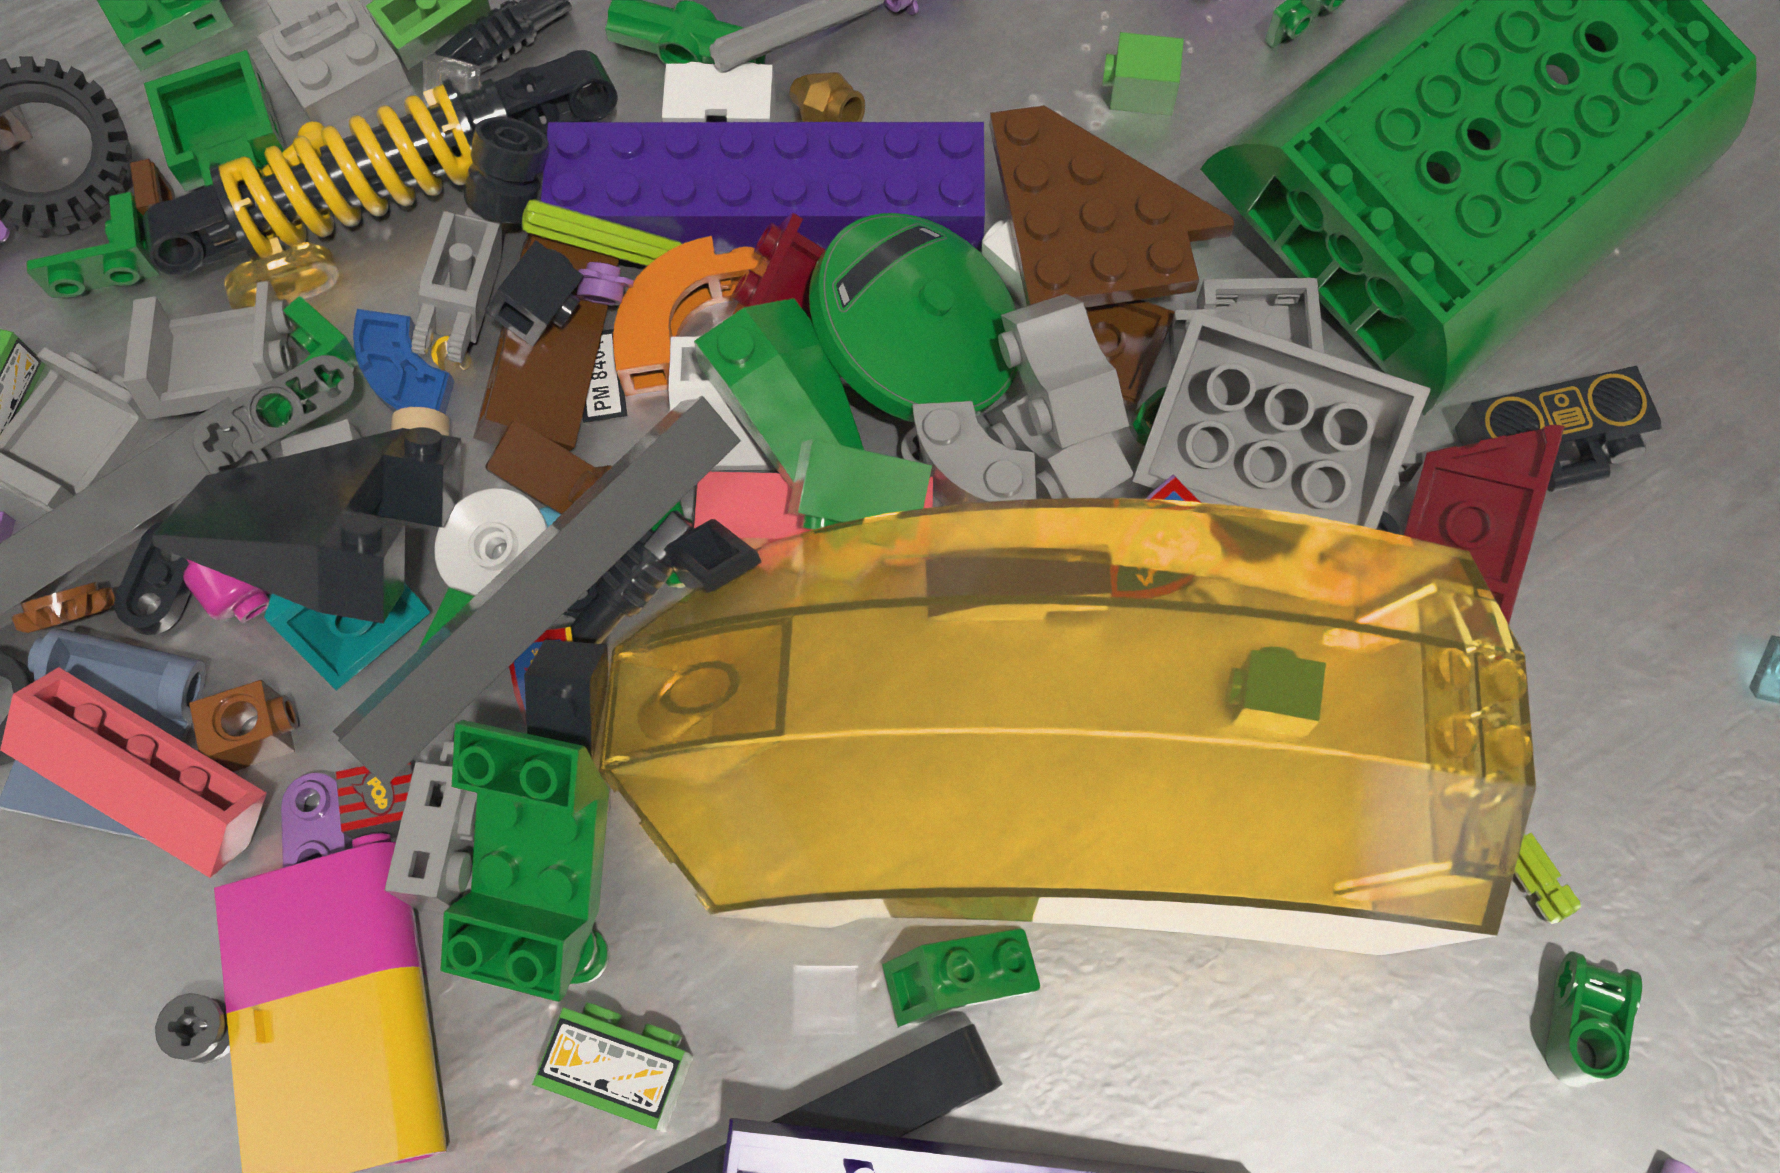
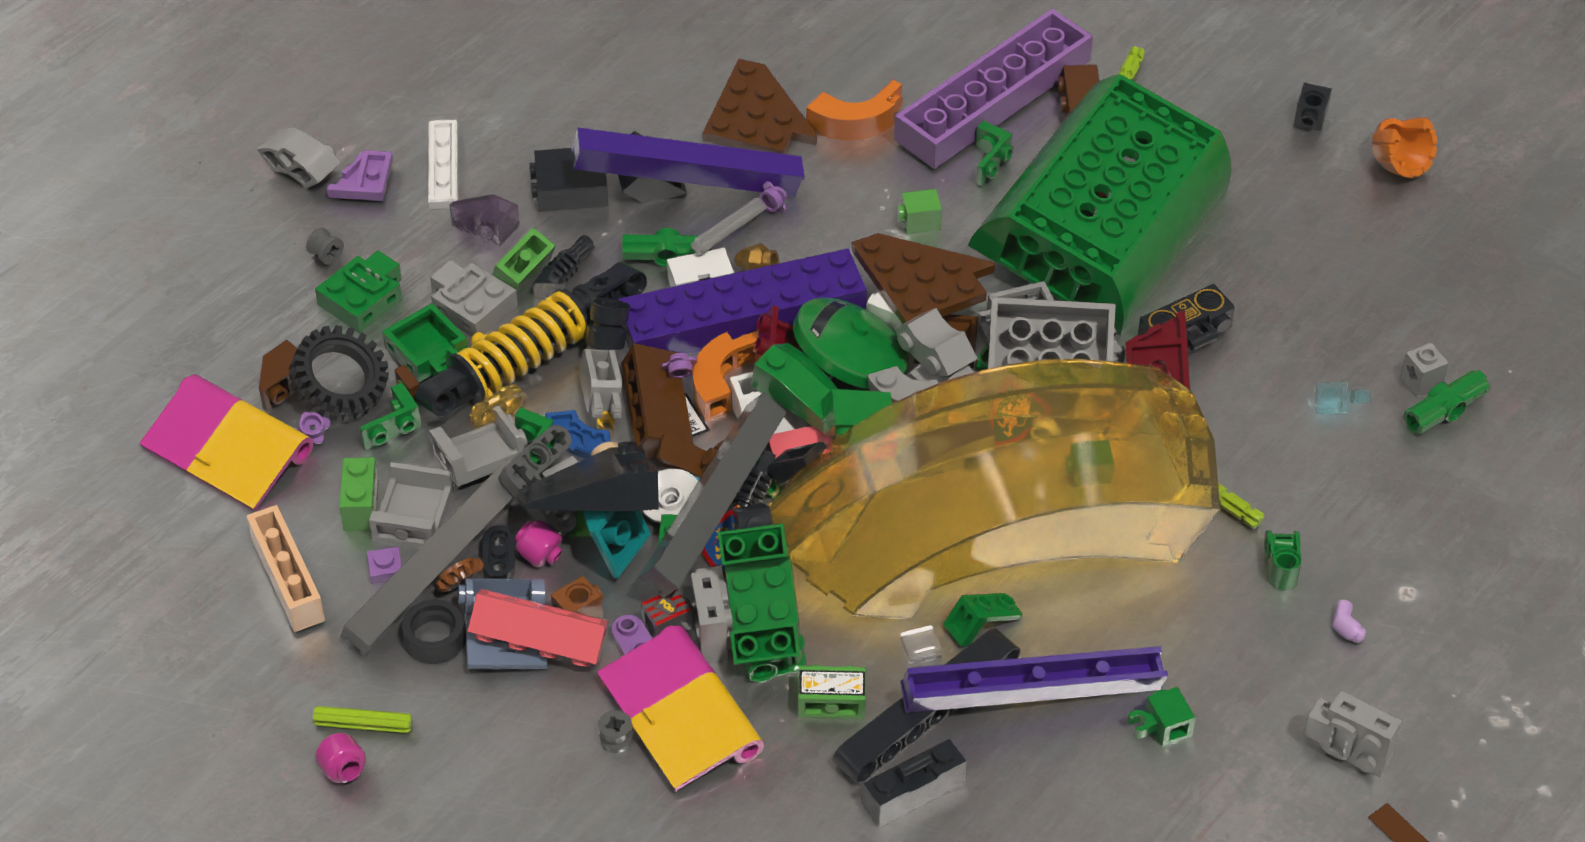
camera: 20 degrees left, 20 degrees down
black brick [485,240,584,346] -> none
lime axle [522,199,682,266] -> none

